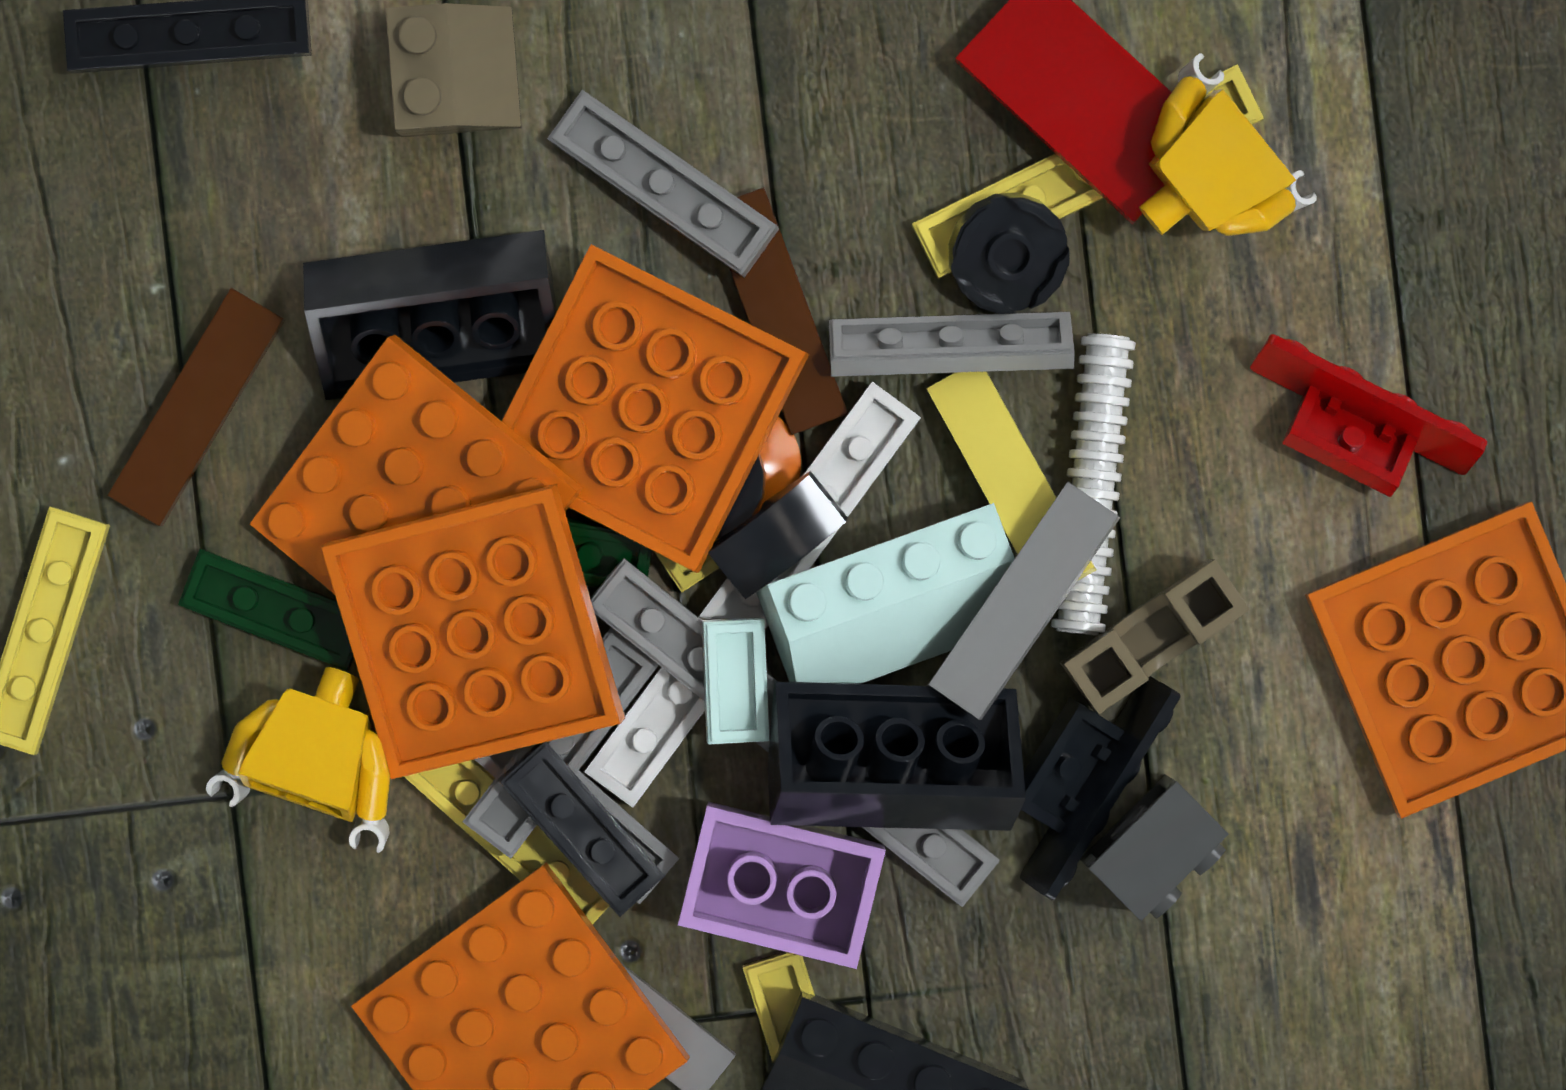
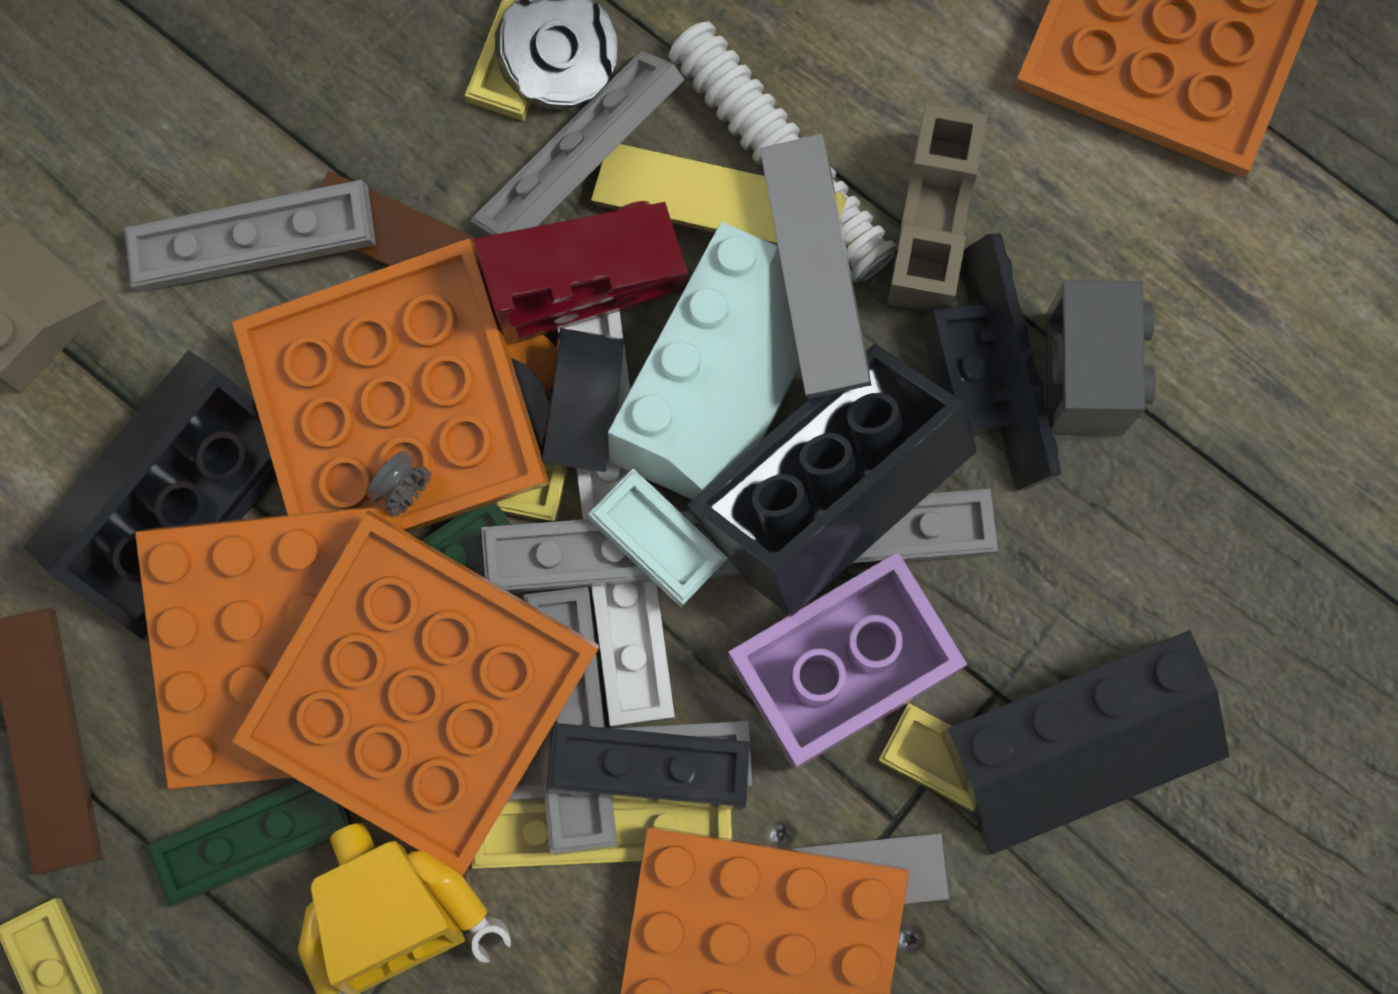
camera: 45 degrees left, 10 degrees down
none -> dark grey bush [367,451,432,517]
none -> dark red wedge [473,201,689,345]

